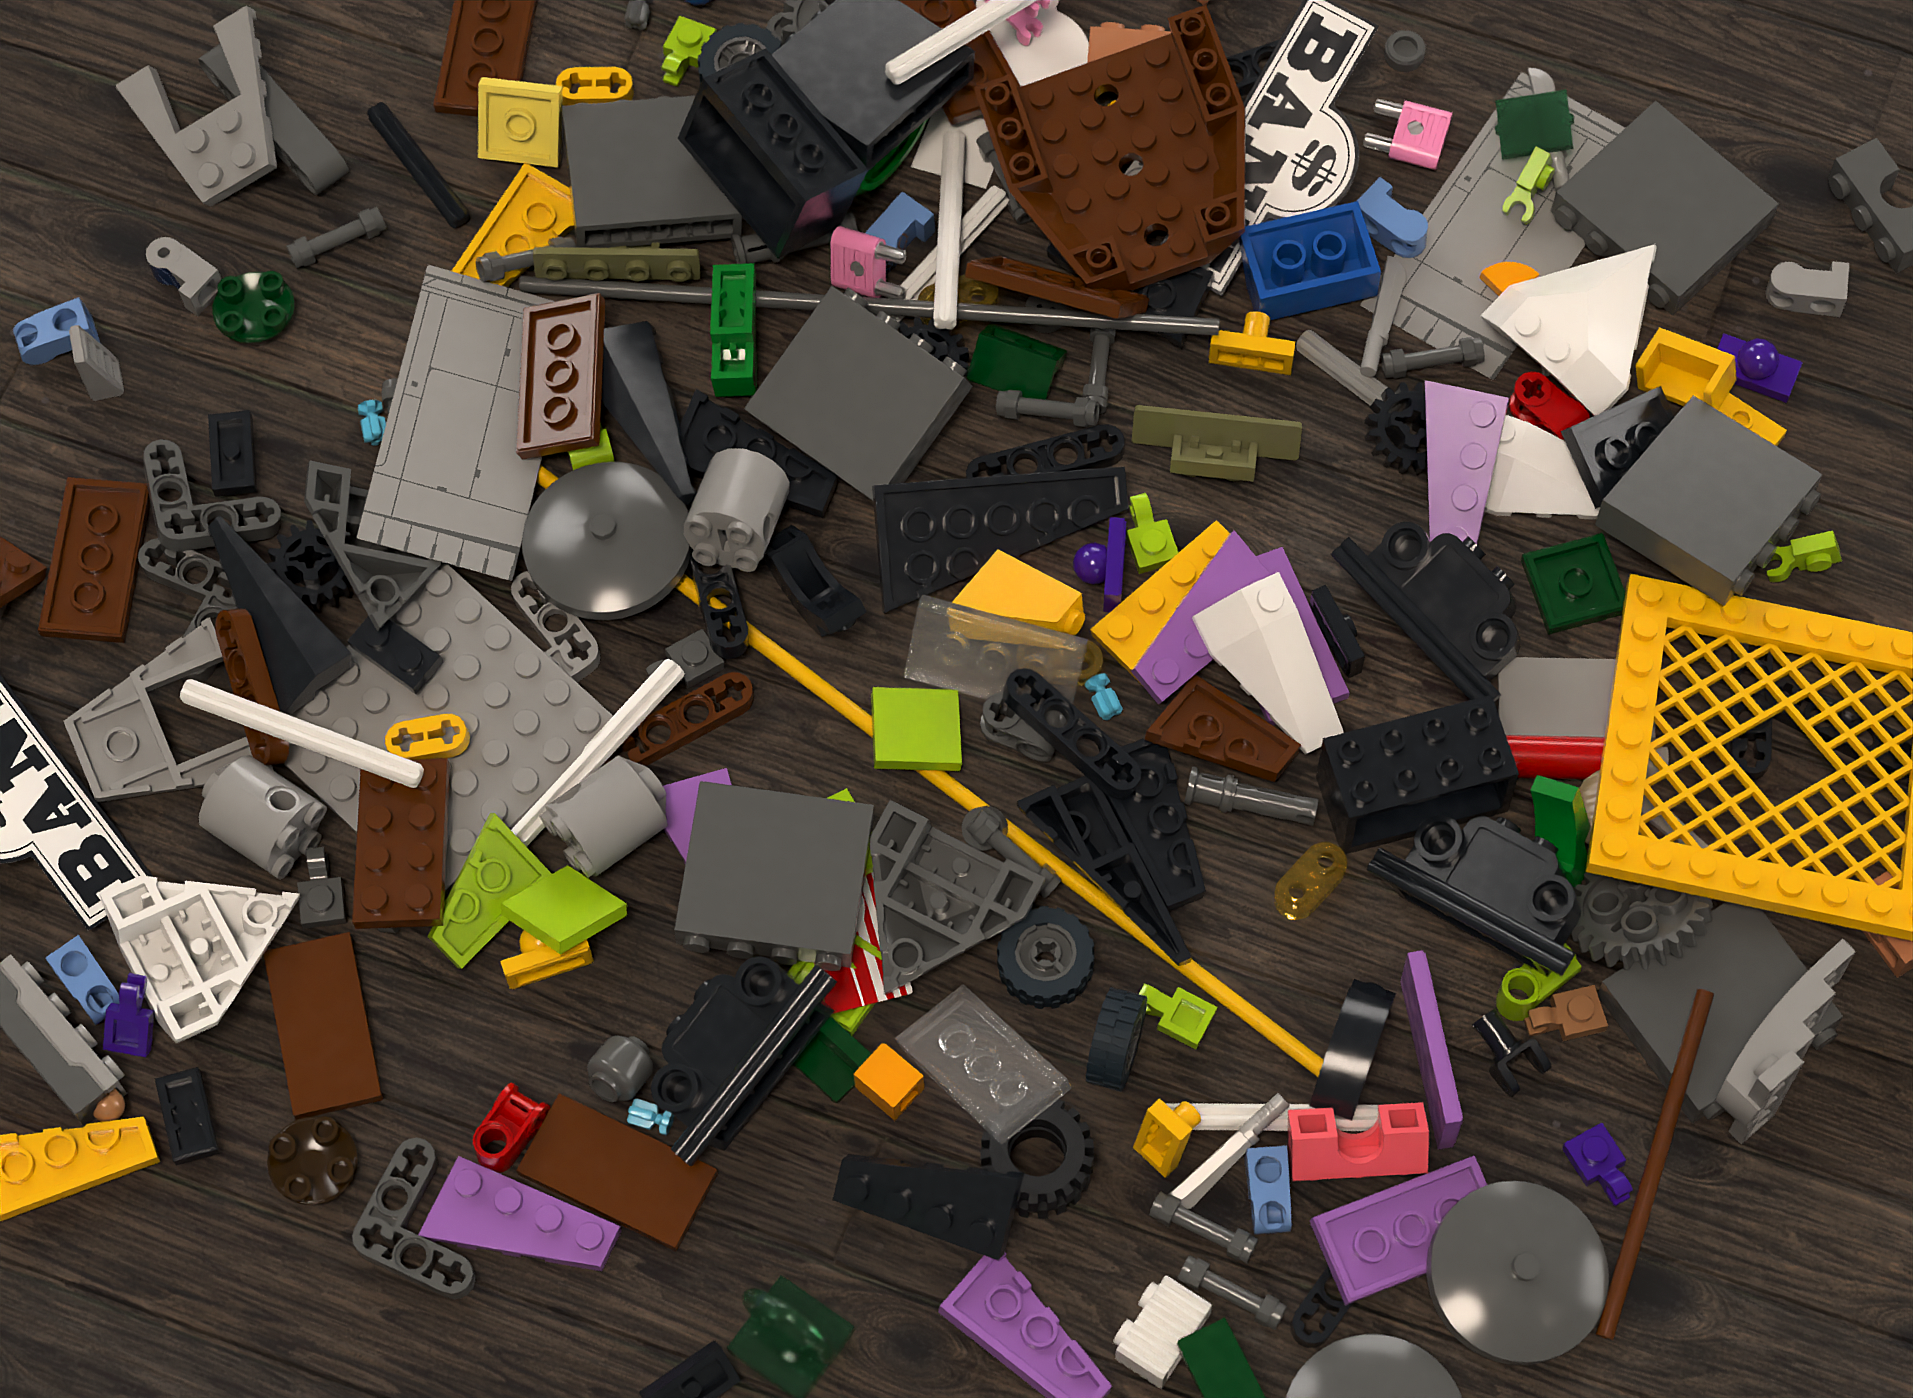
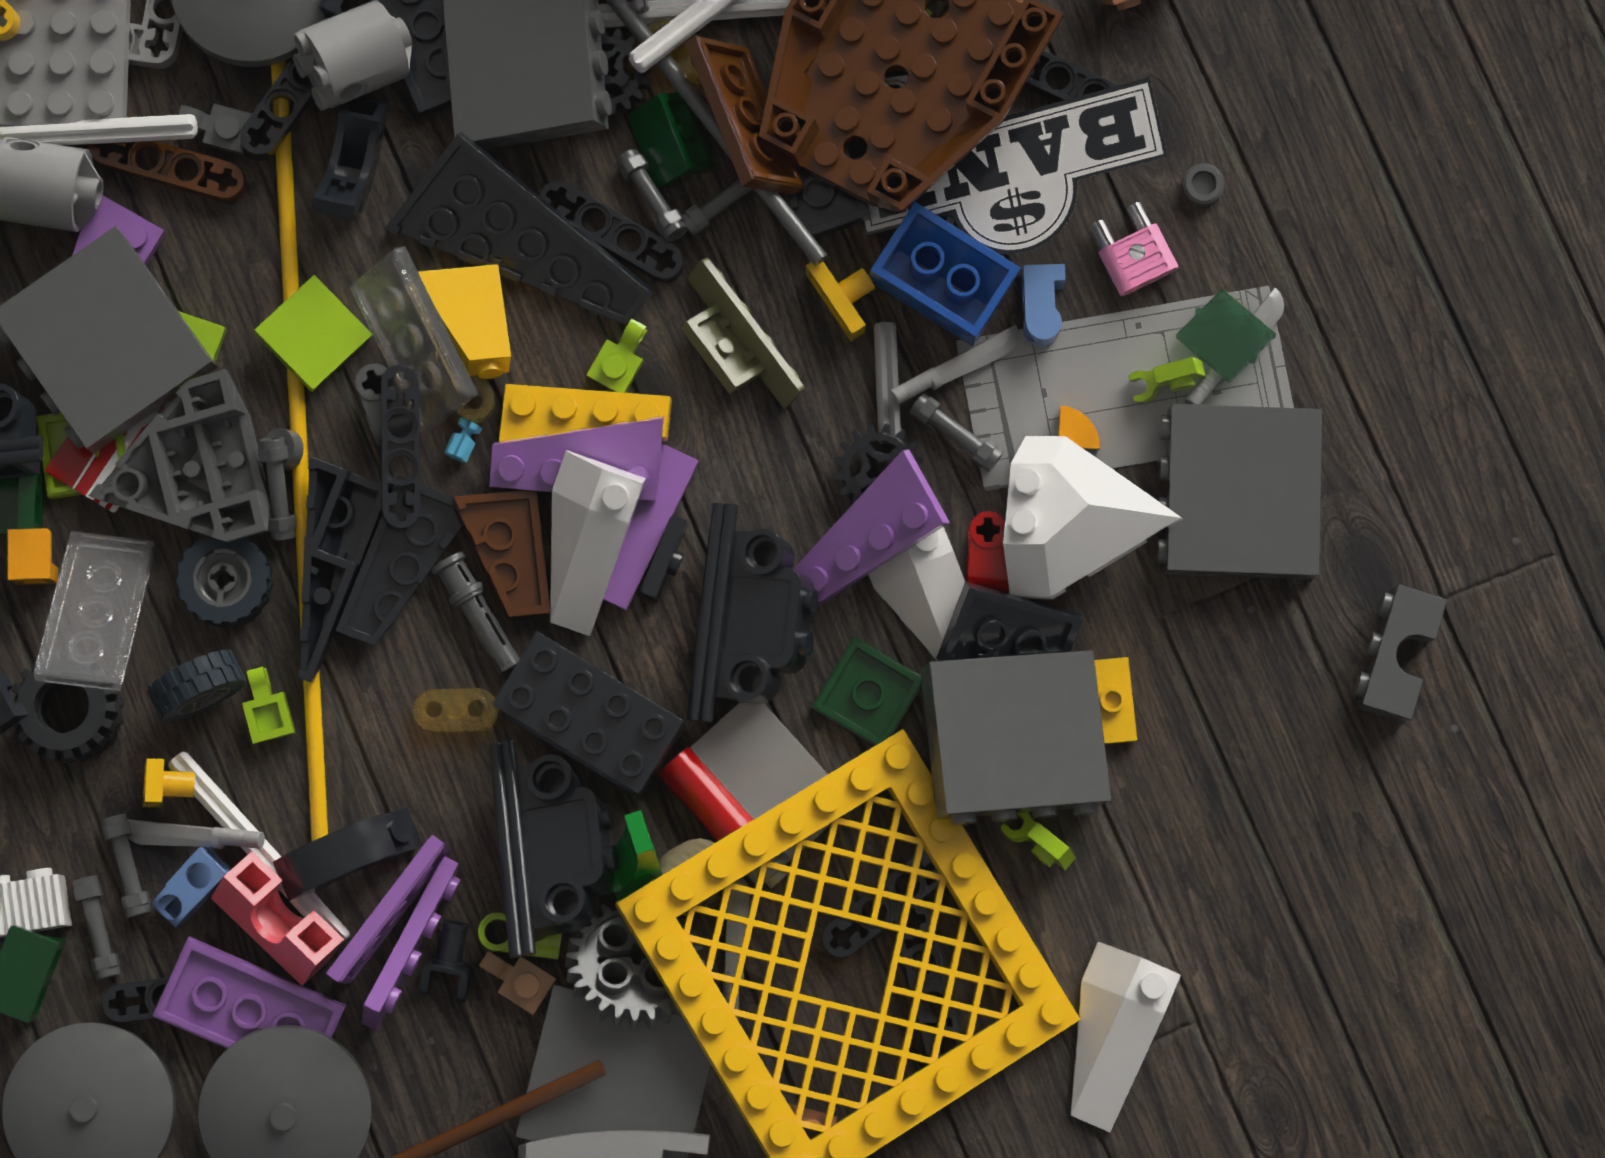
camera: 40 degrees right, 15 degrees up
dark purple tile [1073,517,1127,612] -> none
dark purple plate [1562,1123,1633,1207] -> none
yellow panel [1636,327,1737,410] -> none
dark purple tile [1717,333,1803,403] -> none
light grey leg [1765,261,1849,317] -> none
none -> medium lavender wing [362,856,461,1031]

